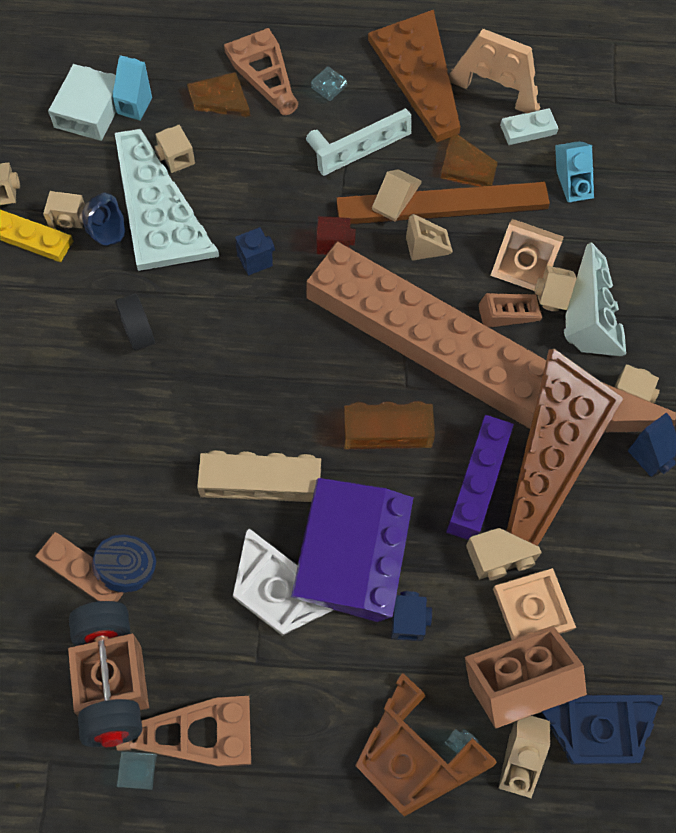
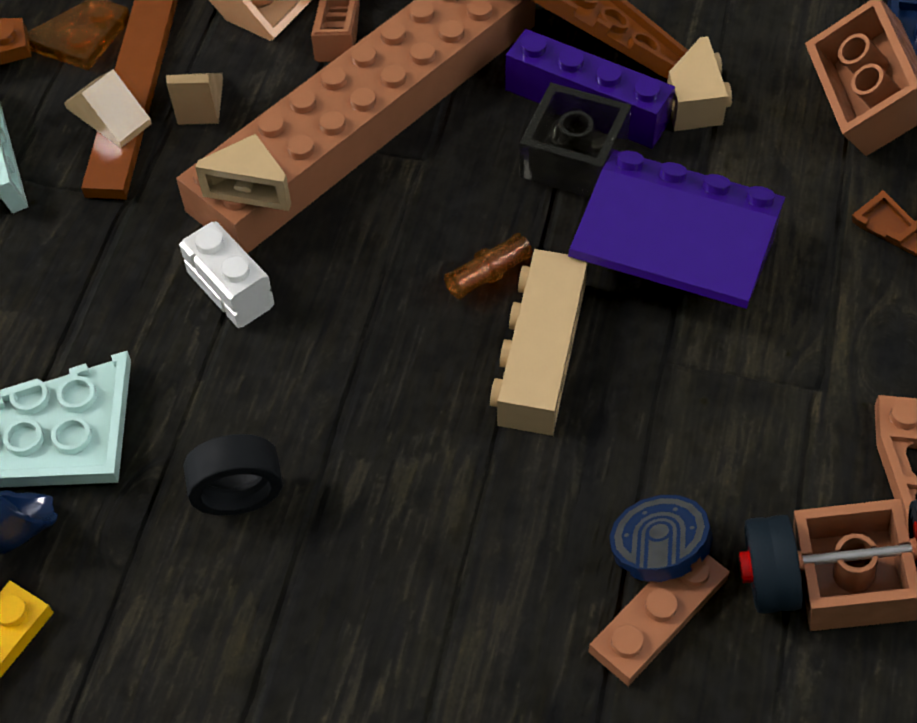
camera: 75 degrees left, 10 degrees down
white wing [233,529,333,636] -> none
dark blue brick [235,227,275,276] -> none
clear red brick [317,216,356,255] -> none
clear orange brick [344,401,435,449] -> none
dark blue brick [391,591,432,641] -> none
light nougat plate [493,568,576,640] -> none
none -> white brick [179,221,275,328]
none -> tan slope [195,134,291,211]
none -> clear orange pin [444,233,532,299]
none -> clear smoke brick [519,82,632,198]

